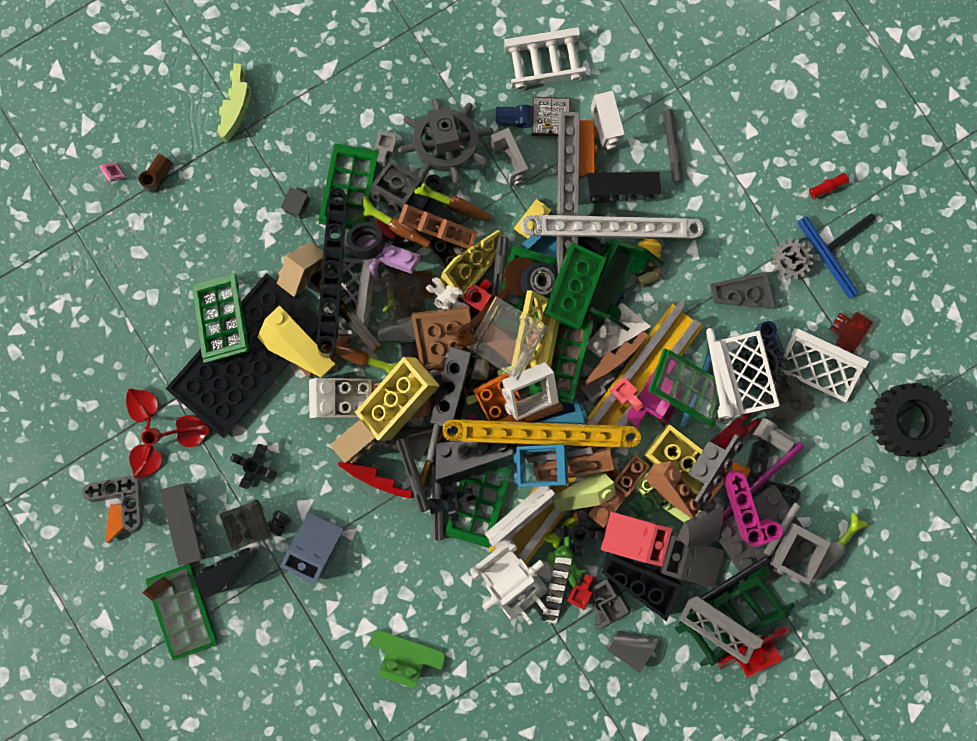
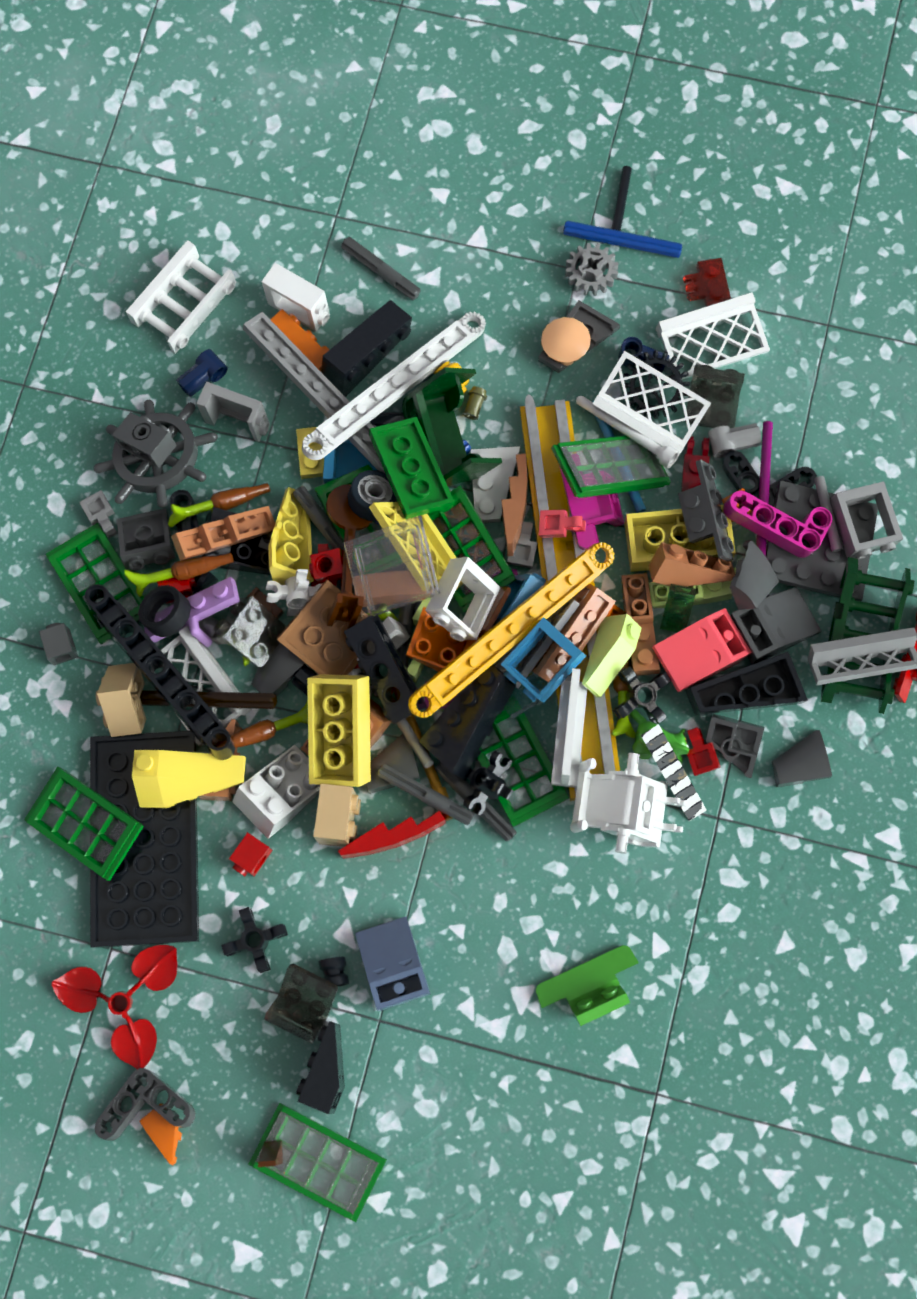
camera: 35 degrees left, 10 degrees down
dark grey brick [160,483,208,566] -> none
tile [532,97,570,136] -> none
black piece [683,555,770,613] -> none
red pin [809,172,849,200] -> none
piece [811,513,869,583] -> none
black tyre [870,383,953,457] -> none
none -> red brick [229,832,273,877]
none -> light nougat dish [541,317,591,366]

